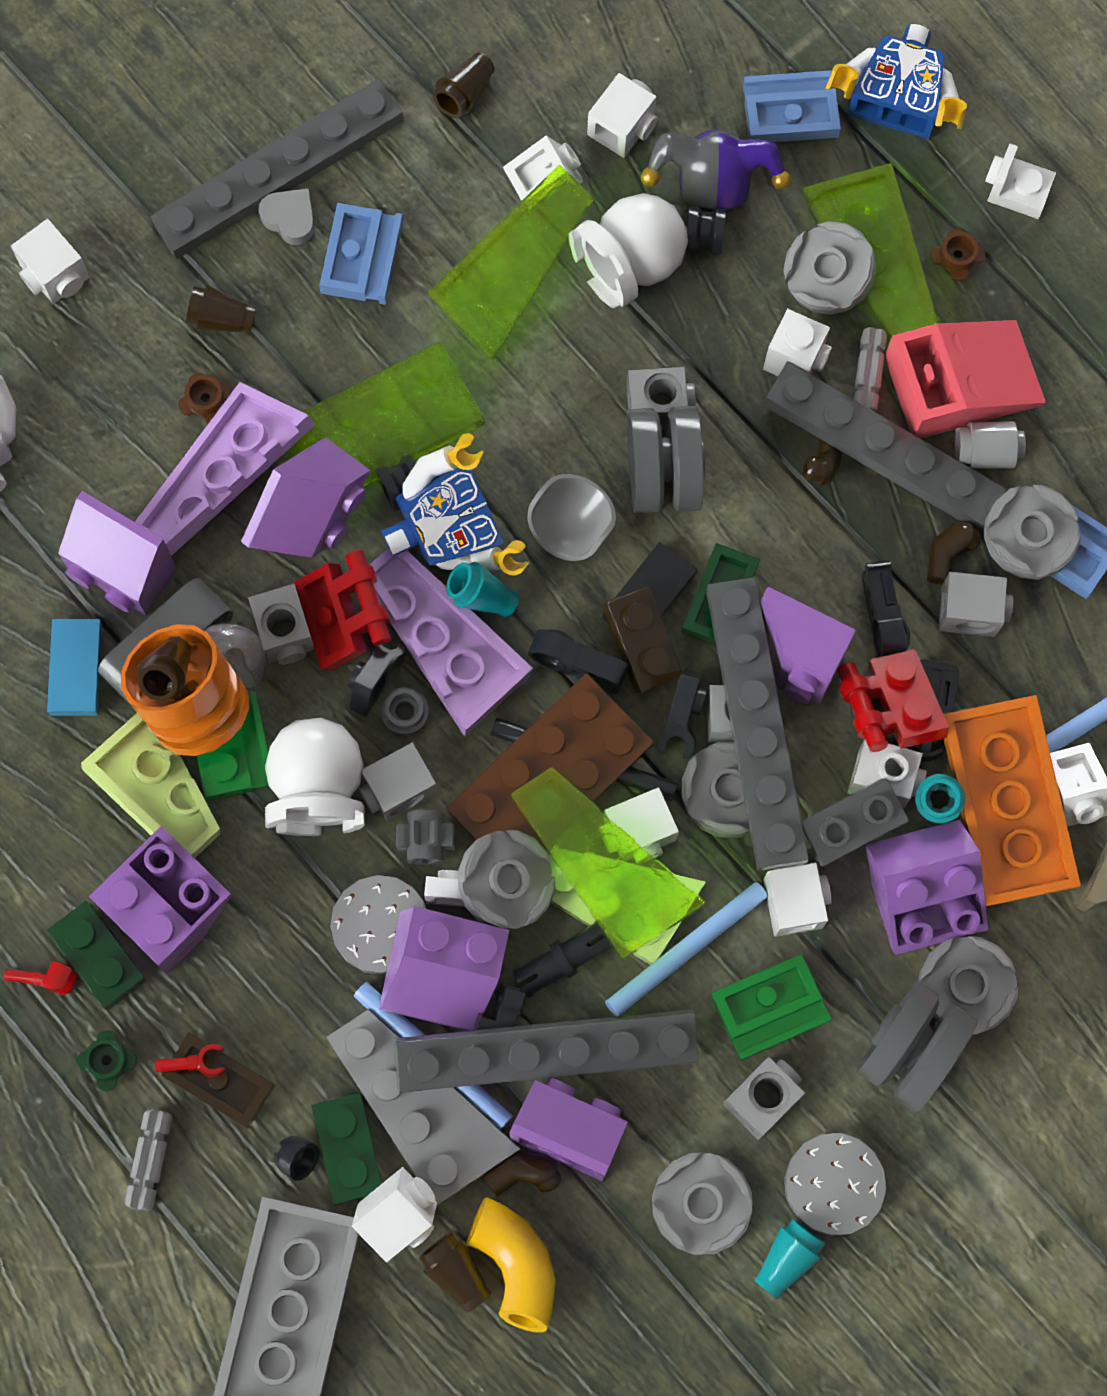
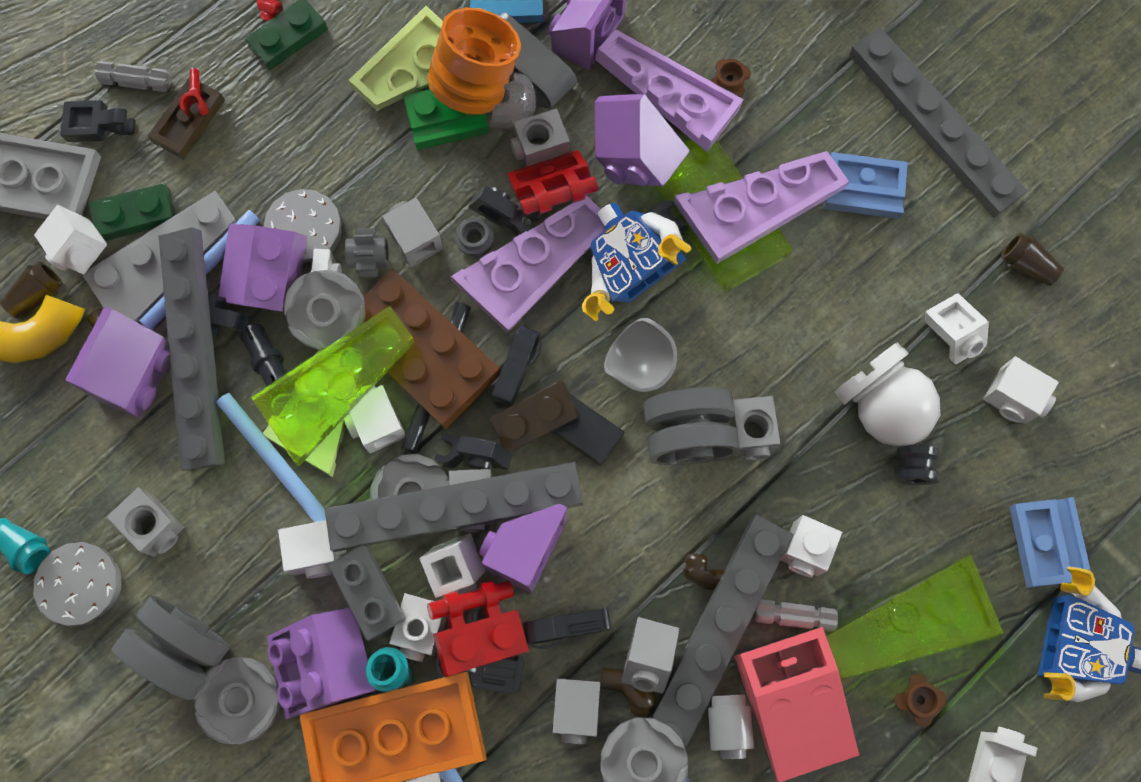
camera: 90 degrees right, 0 degrees up
dark green plate [76,1030,137,1091] -> none
medium lavender slope [89,826,232,974] -> none
dark brown cone [136,637,191,701] -> none
dark brown cone [186,284,257,333] -> none
light grey tile [259,188,314,245] -> none
white tile [265,718,365,836] -> none
black hinge [274,1135,319,1181] -> none
clear neon green wing [427,164,592,361] -> none
teal cone [446,562,519,617] -> none
piece [641,130,791,209] -> none
light grey tile [652,1153,753,1255] -> none
dark green plate [681,543,760,646] -> none
green plate [710,954,832,1061] -> none
light grey tile [783,221,877,315] -> none
none -> black plate [60,100,136,142]
none -> white brick [419,533,486,598]
none -> light grey brick [621,617,679,694]
none -> lavender wing [674,151,849,264]

